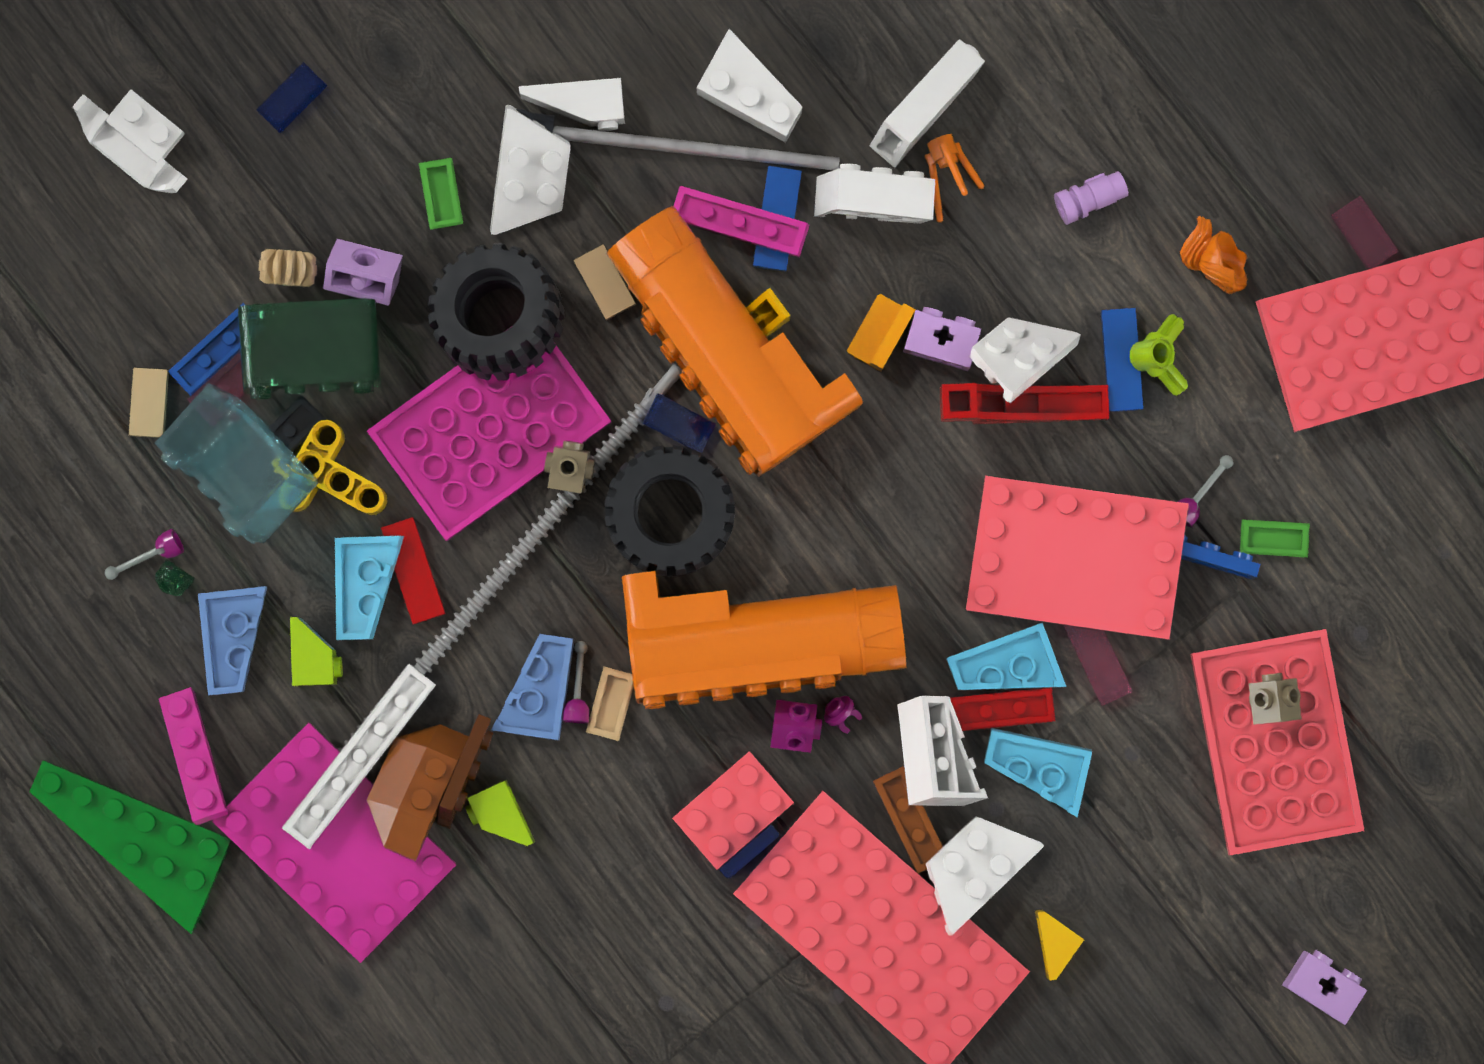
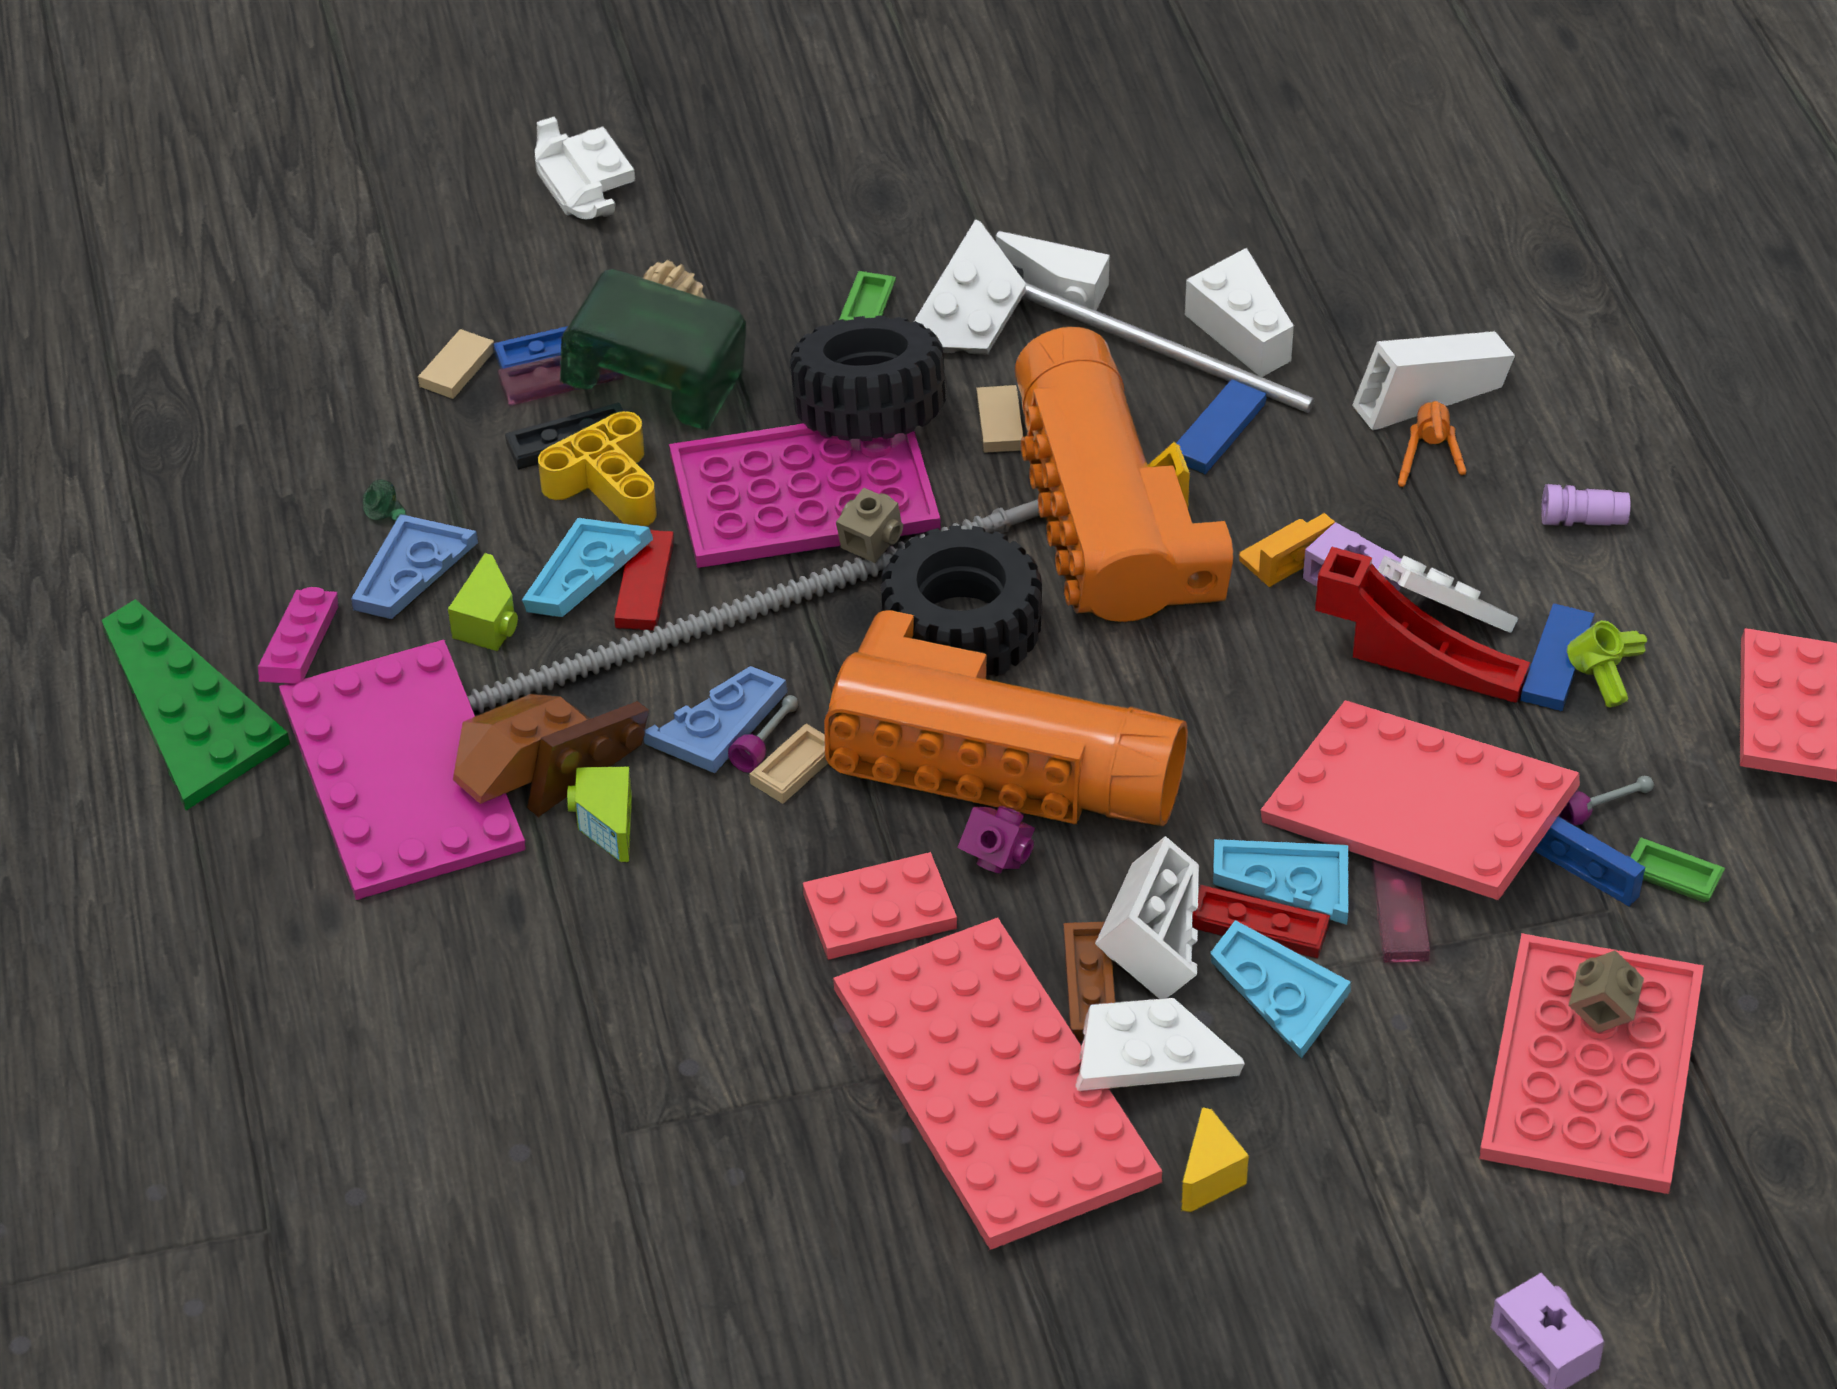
camera: 25 degrees right, 40 degrees down
hinge [105,528,184,580] -> none
clear light blue windscreen [154,383,319,544] -> none
clear blue tile [256,62,327,134] -> none
white tile [282,664,436,849] -> none
lavender brick [323,239,403,306] -> none
clear blue tile [642,393,716,453] -> none
dark pink plate [674,186,810,257] -> none
clear blue tile [719,824,779,879] -> none
white wedge [814,164,935,223] -> none
magenta plate [824,696,862,734] -> none
orange hair [1180,216,1247,294] -> none

